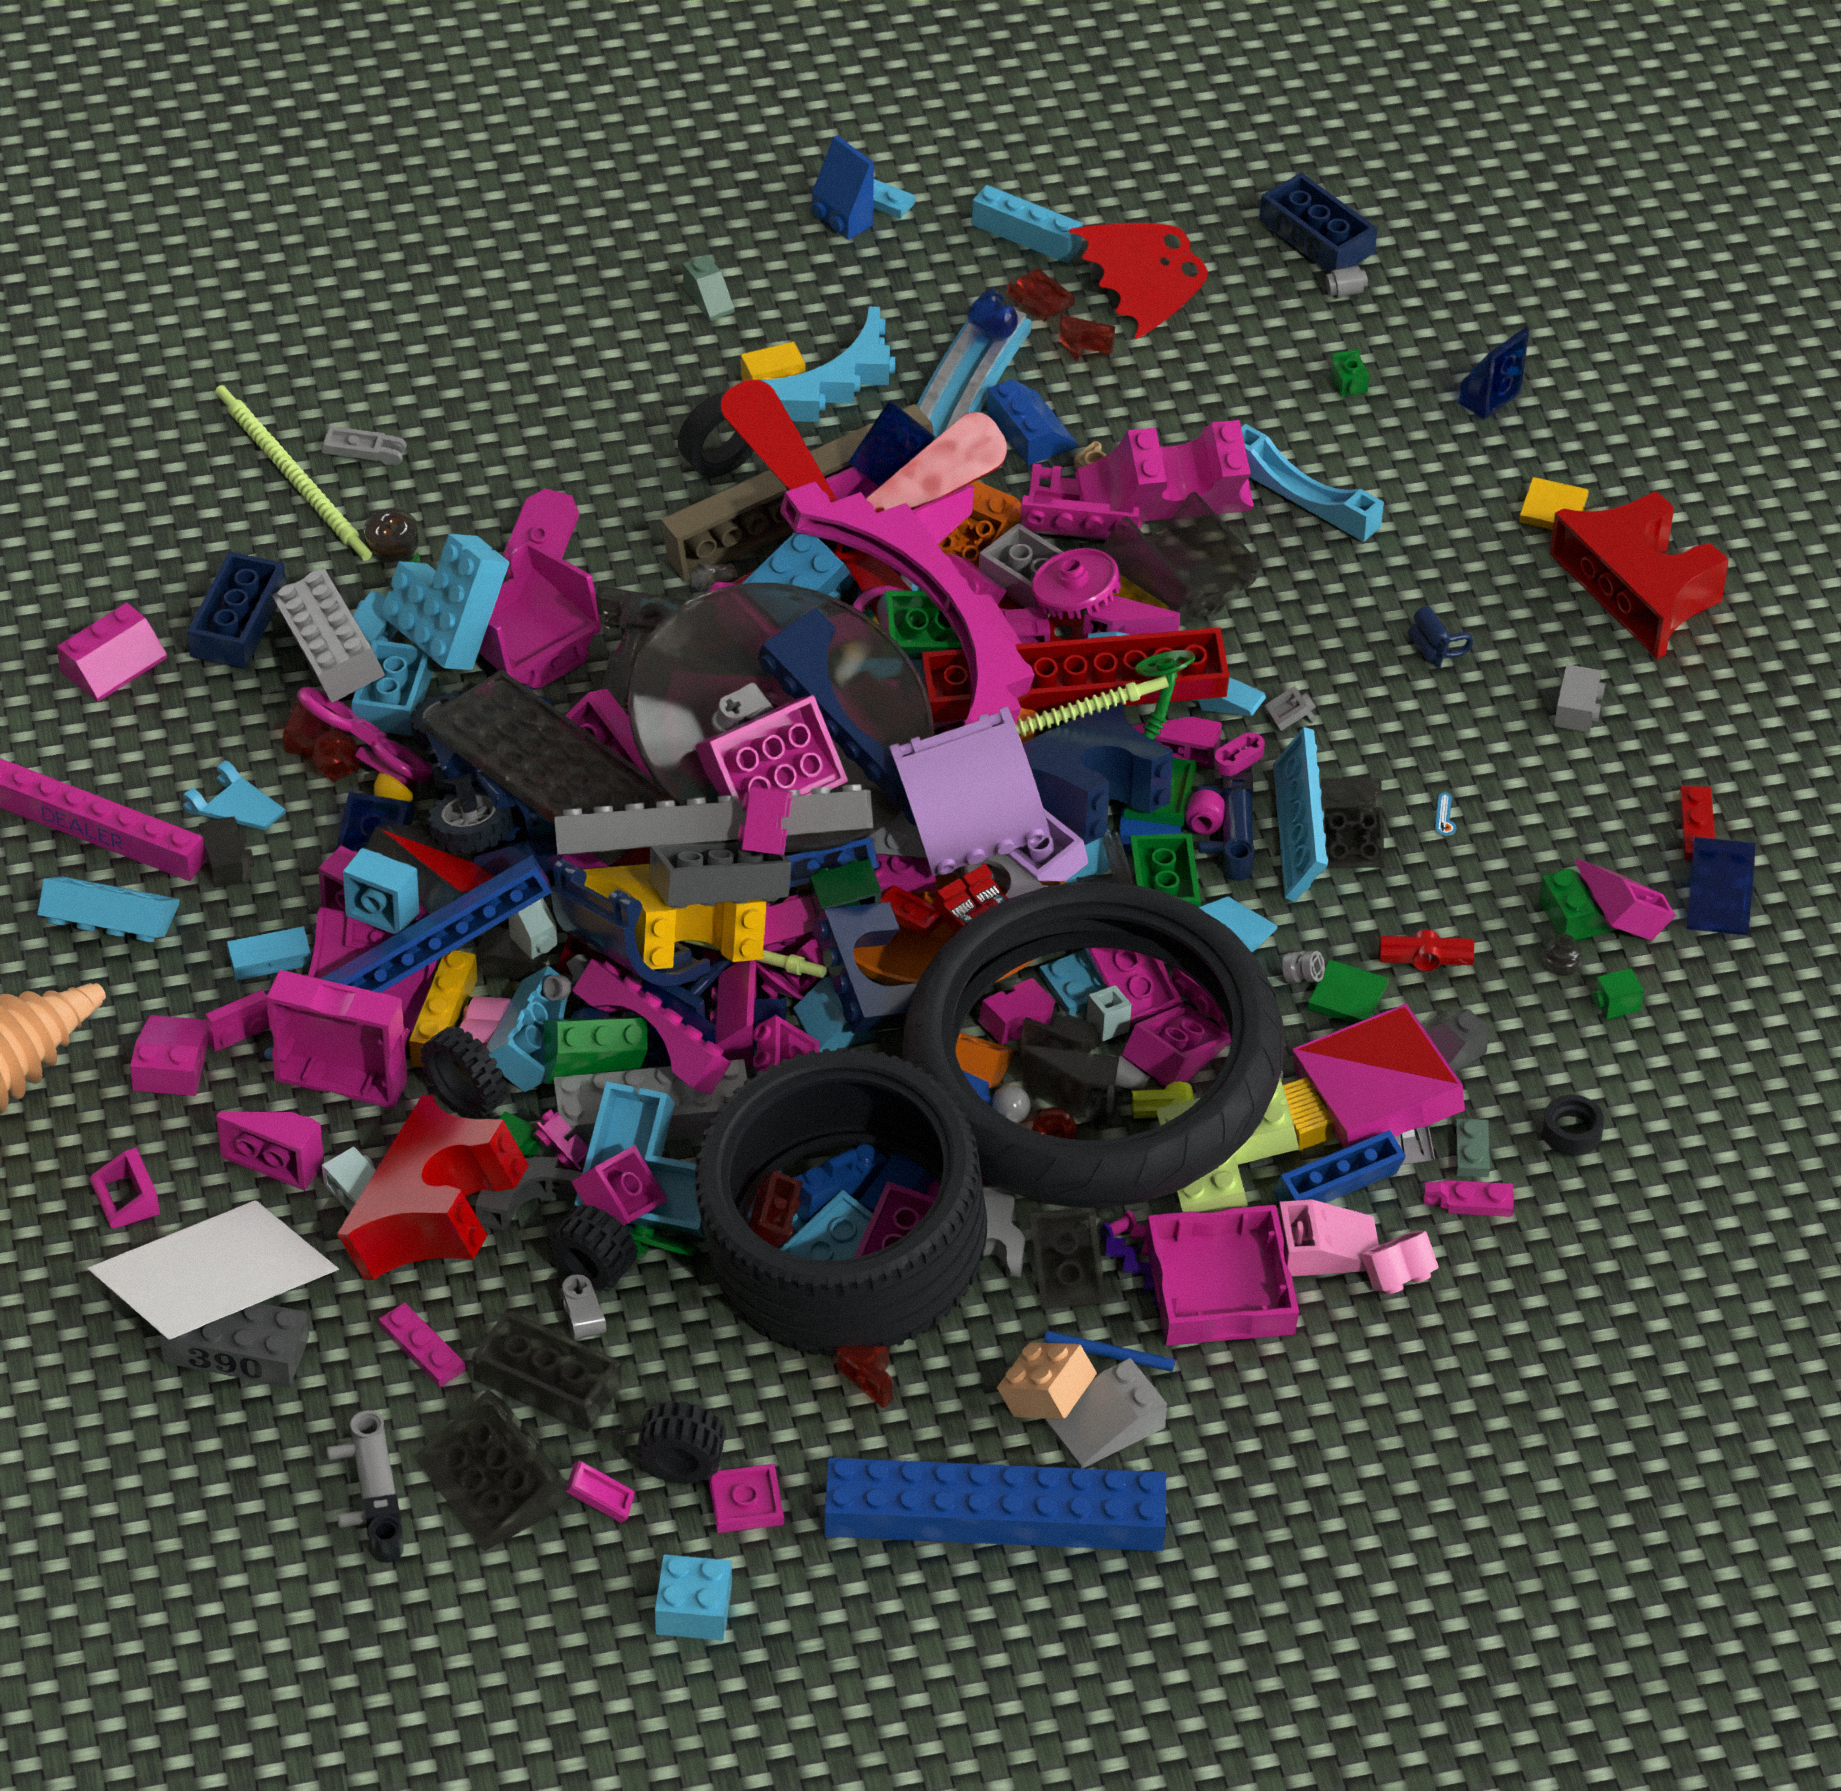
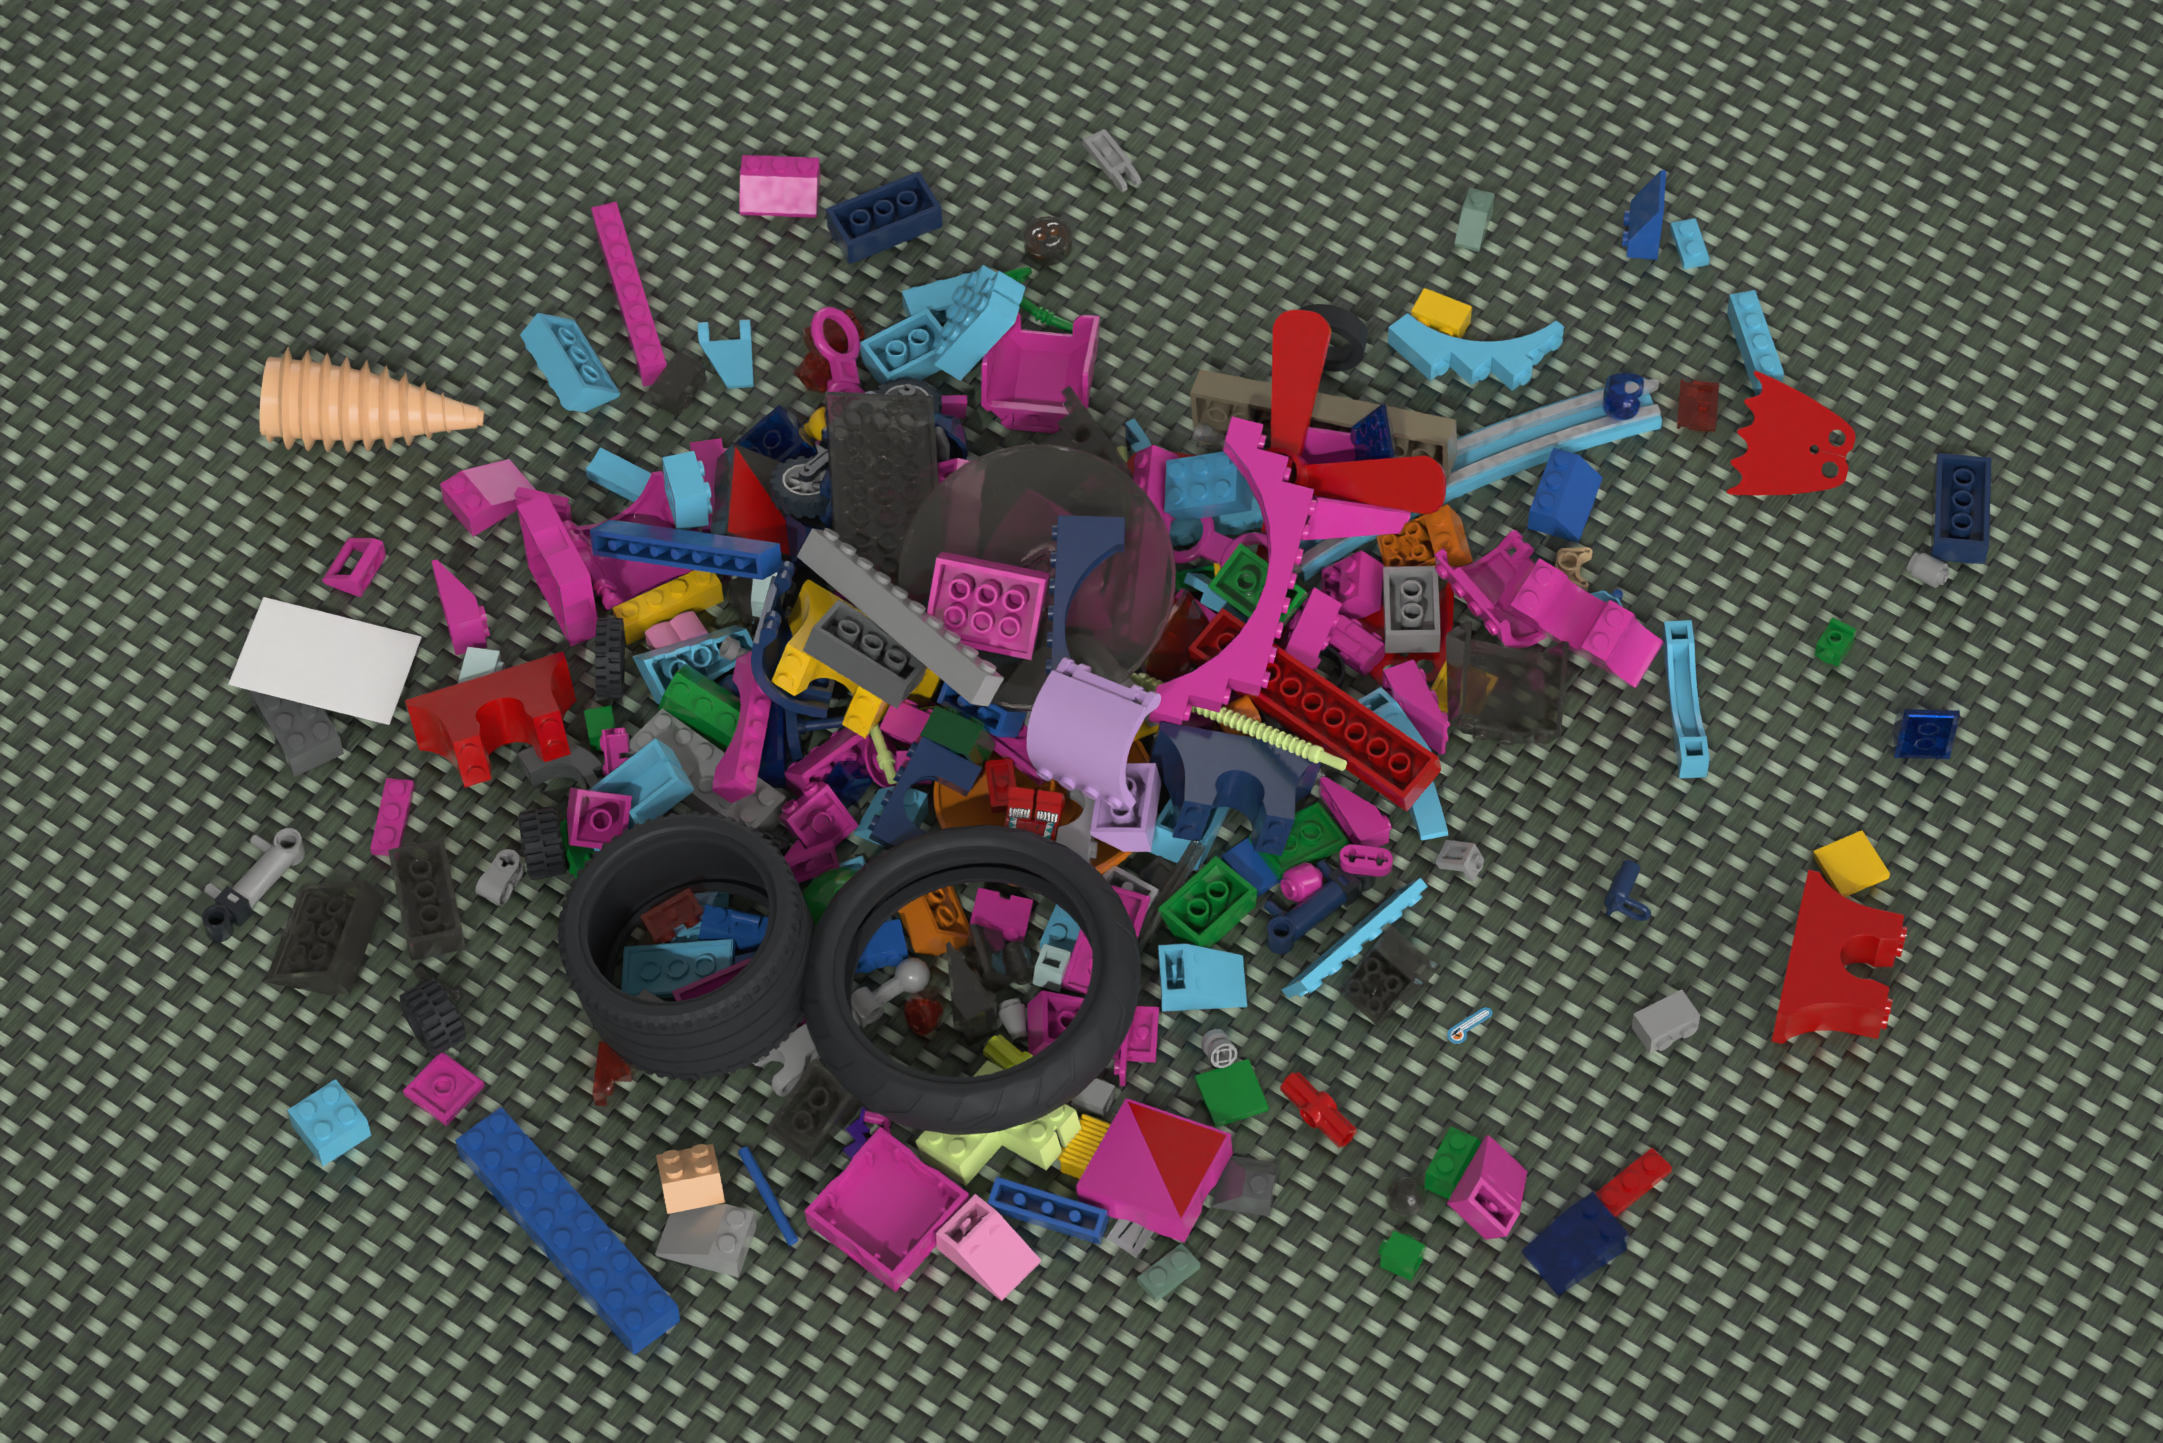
camera: 50 degrees right, 10 degrees up
yellowish green hose [215,385,372,561] -> none
light grey brick [272,568,385,703] -> none
dark pink shield [502,488,580,580] -> none
dark pink tile [565,1460,635,1523] -> none
light grey piece [711,683,773,733] -> none
dark pink brick [738,786,793,855] -> none
dark pink wheel [1031,548,1121,620] -> none
clear red slope [1059,315,1115,362] -> none
green dish [1135,650,1195,740] -> none
bright pink brick [1361,1230,1439,1295] -> none
dark pink hinge [1424,1180,1514,1217] -> none
black tyre [1542,1094,1604,1156] -> none

